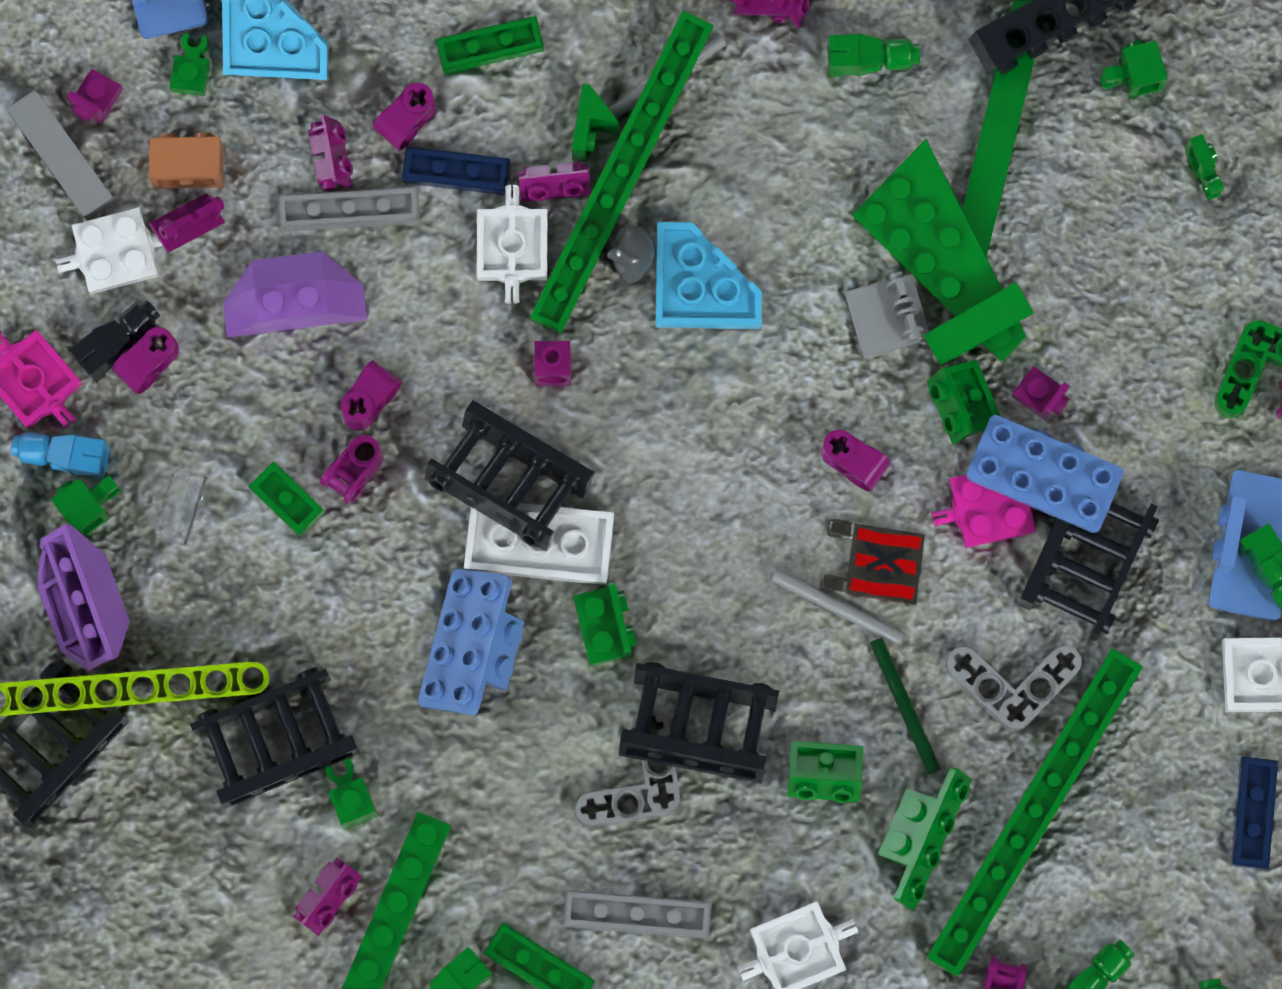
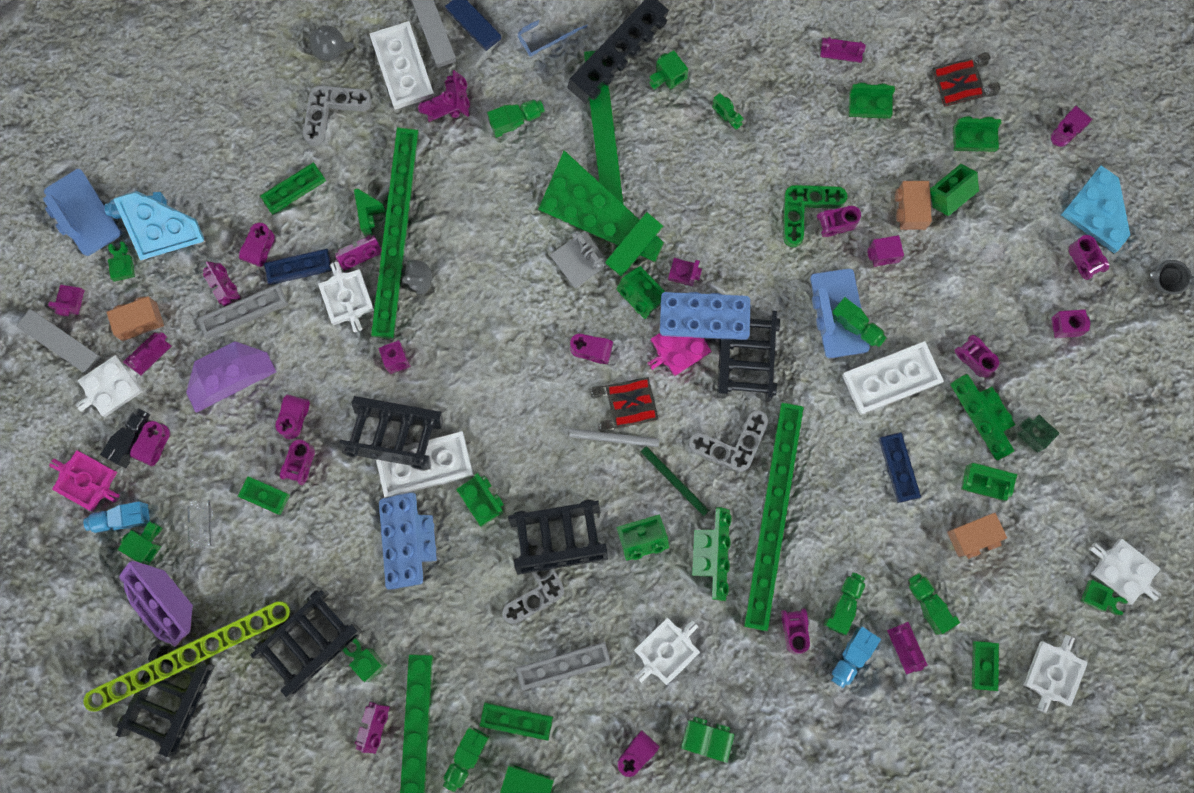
camera: 20 degrees left, 0 degrees up
medium azure plate [656,222,762,329] -> none

